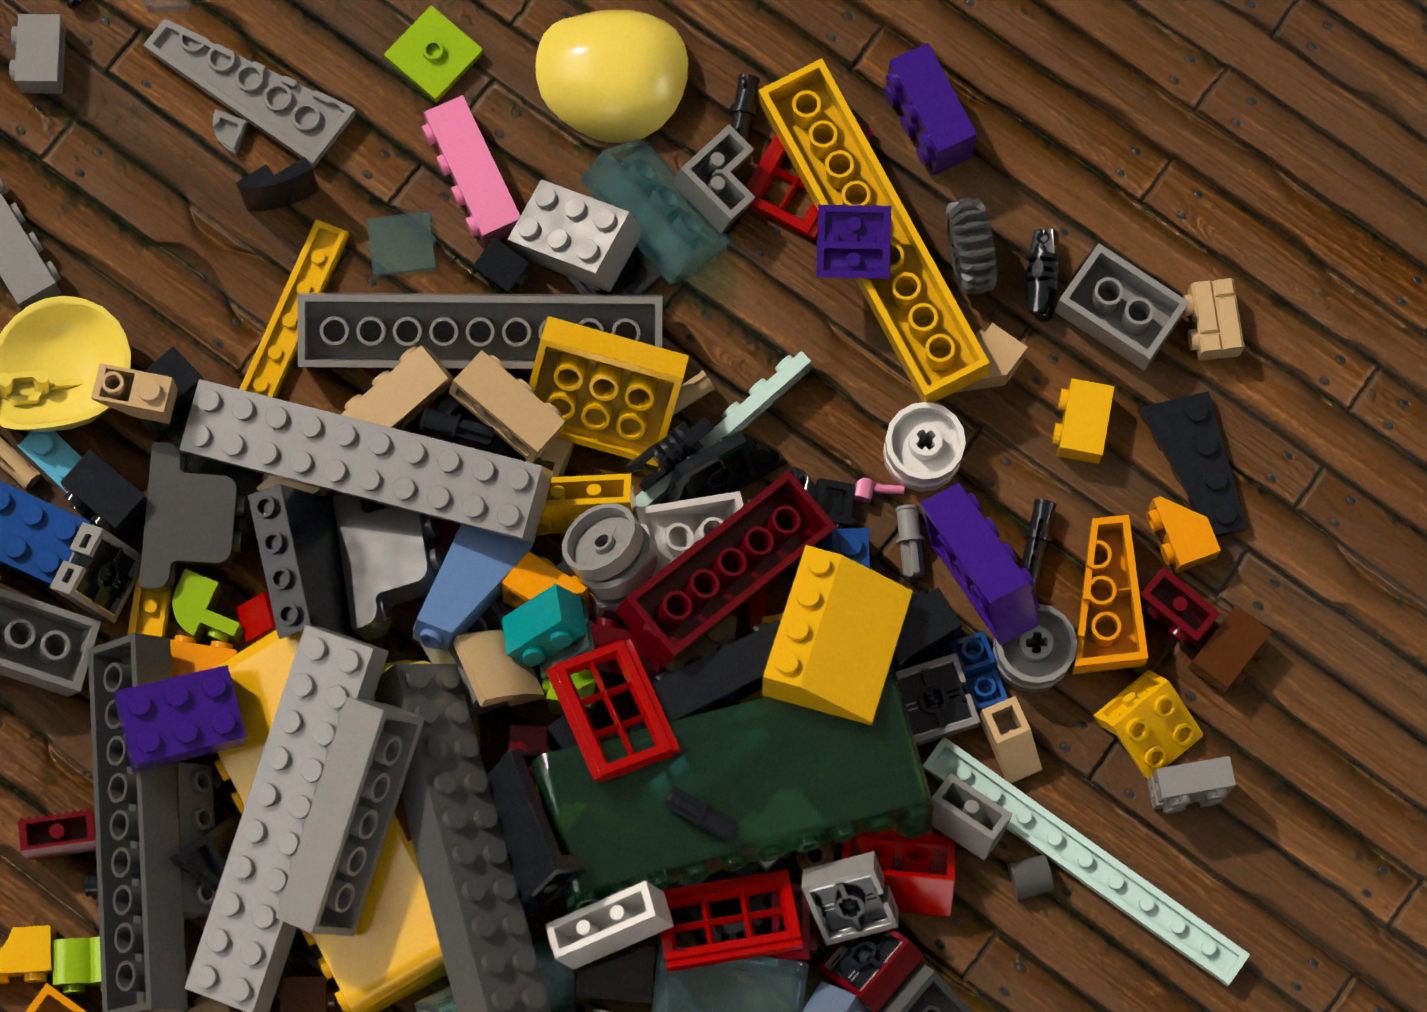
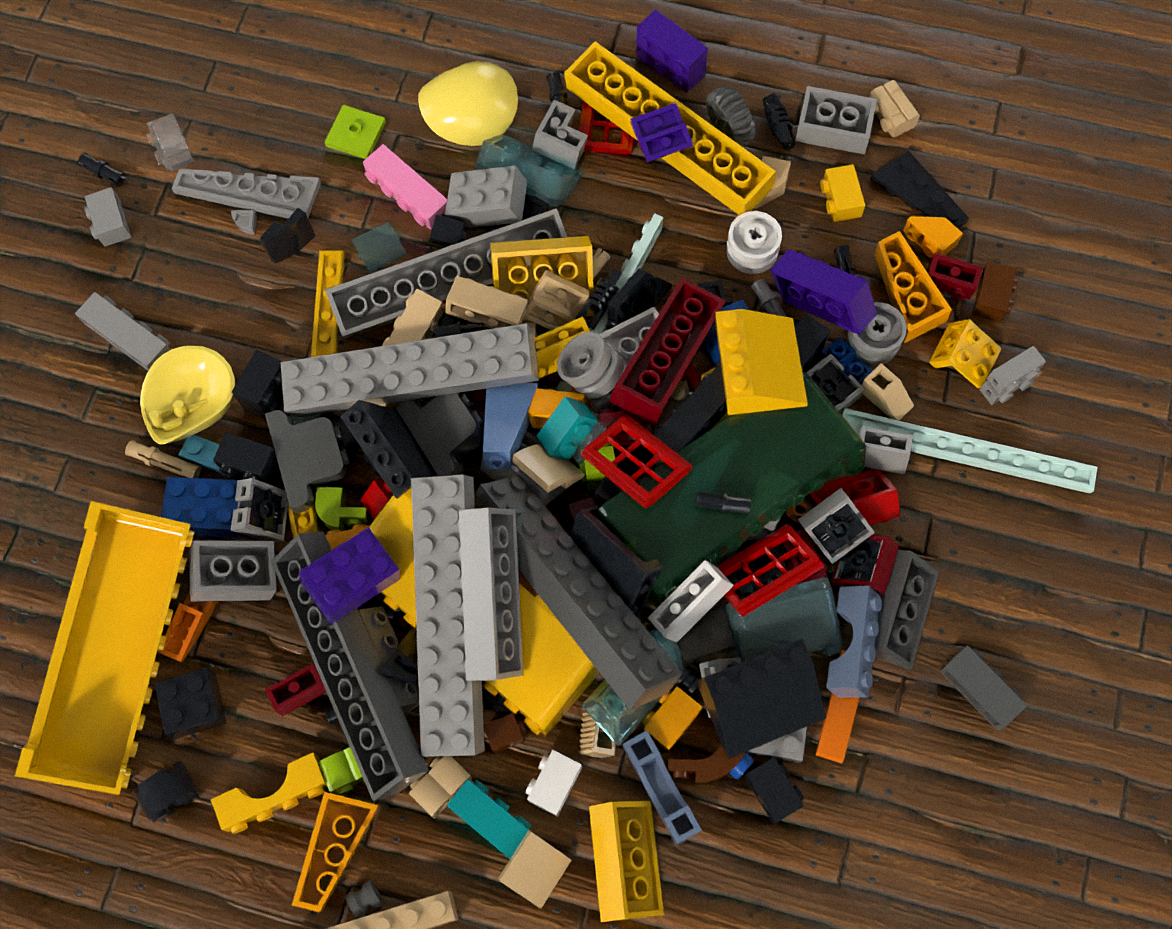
camera: 15 degrees left, 5 degrees down
tan slope [91,363,178,424] -> none
bright pink hand [853,478,904,503] -> none
dark grey brick [1007,854,1054,901] -> none
none -> tan slope [524,270,589,330]

